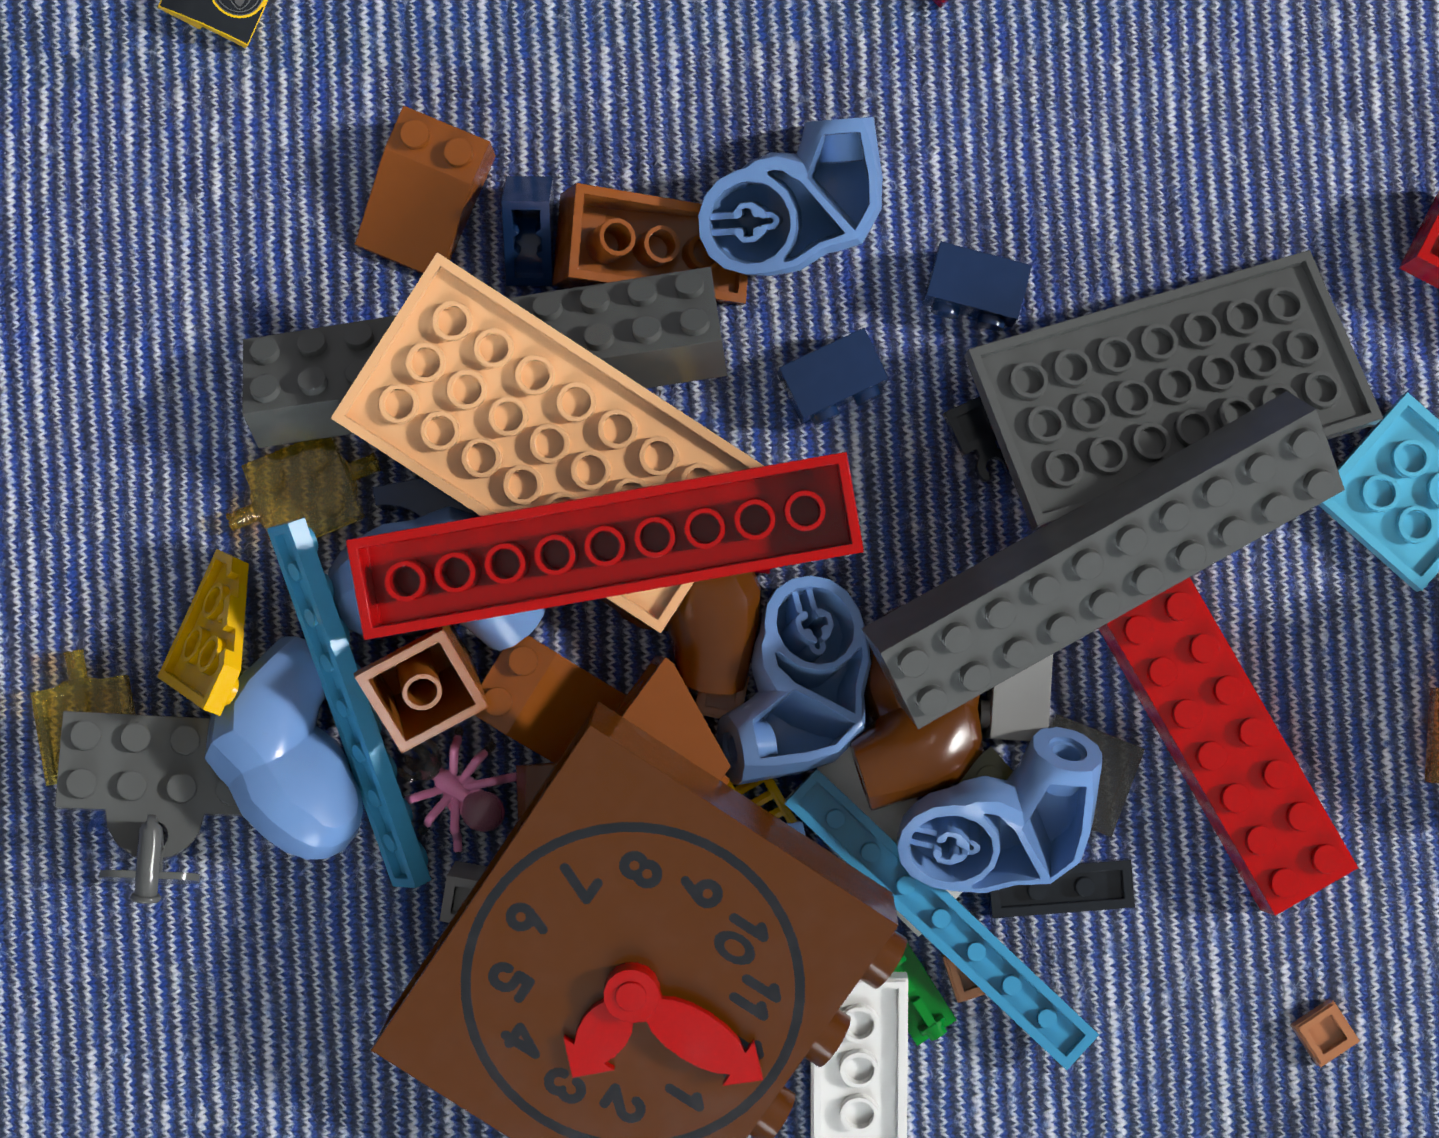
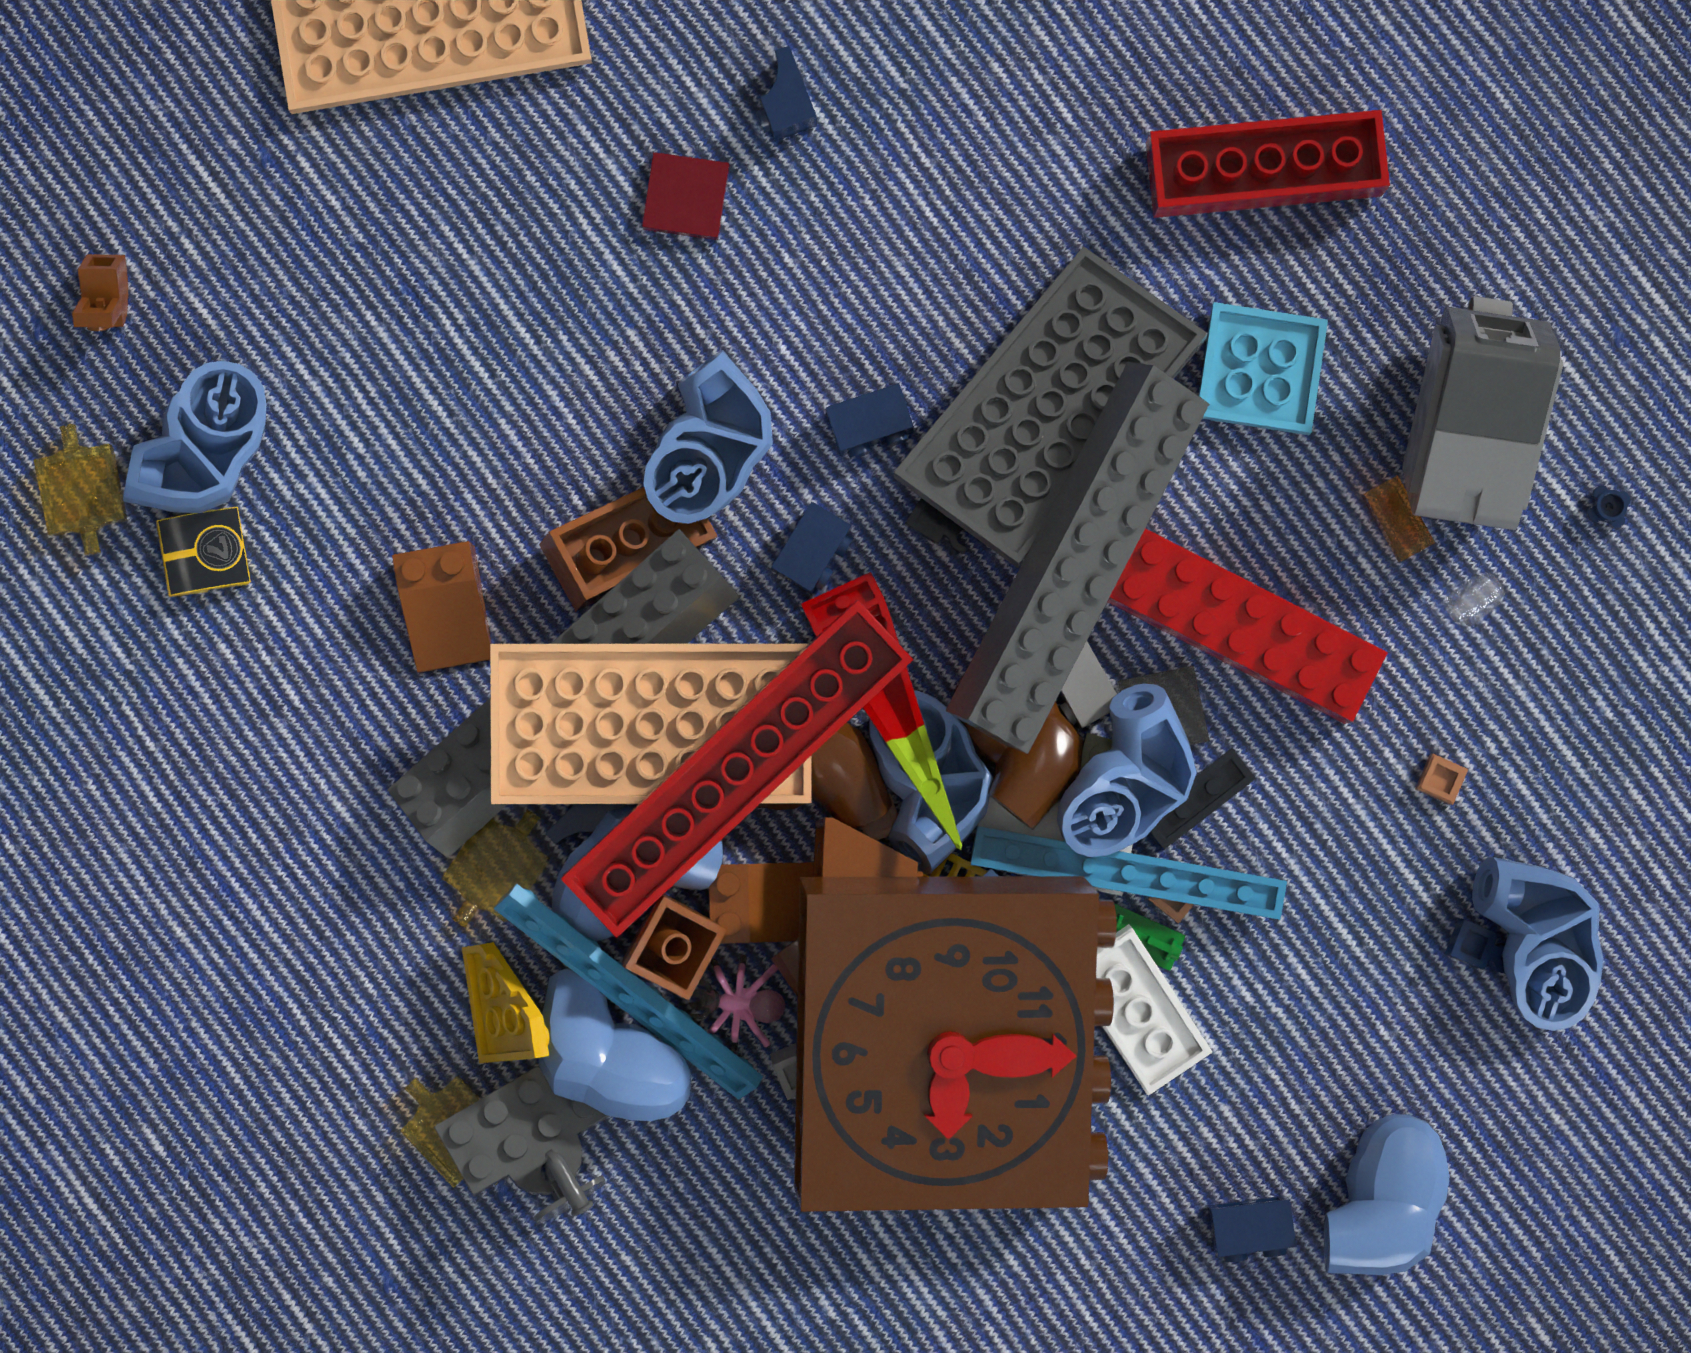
camera: 30 degrees left, 0 degrees up
dark blue arch [501,176,555,286] -> none
none -> red plate [801,572,962,850]

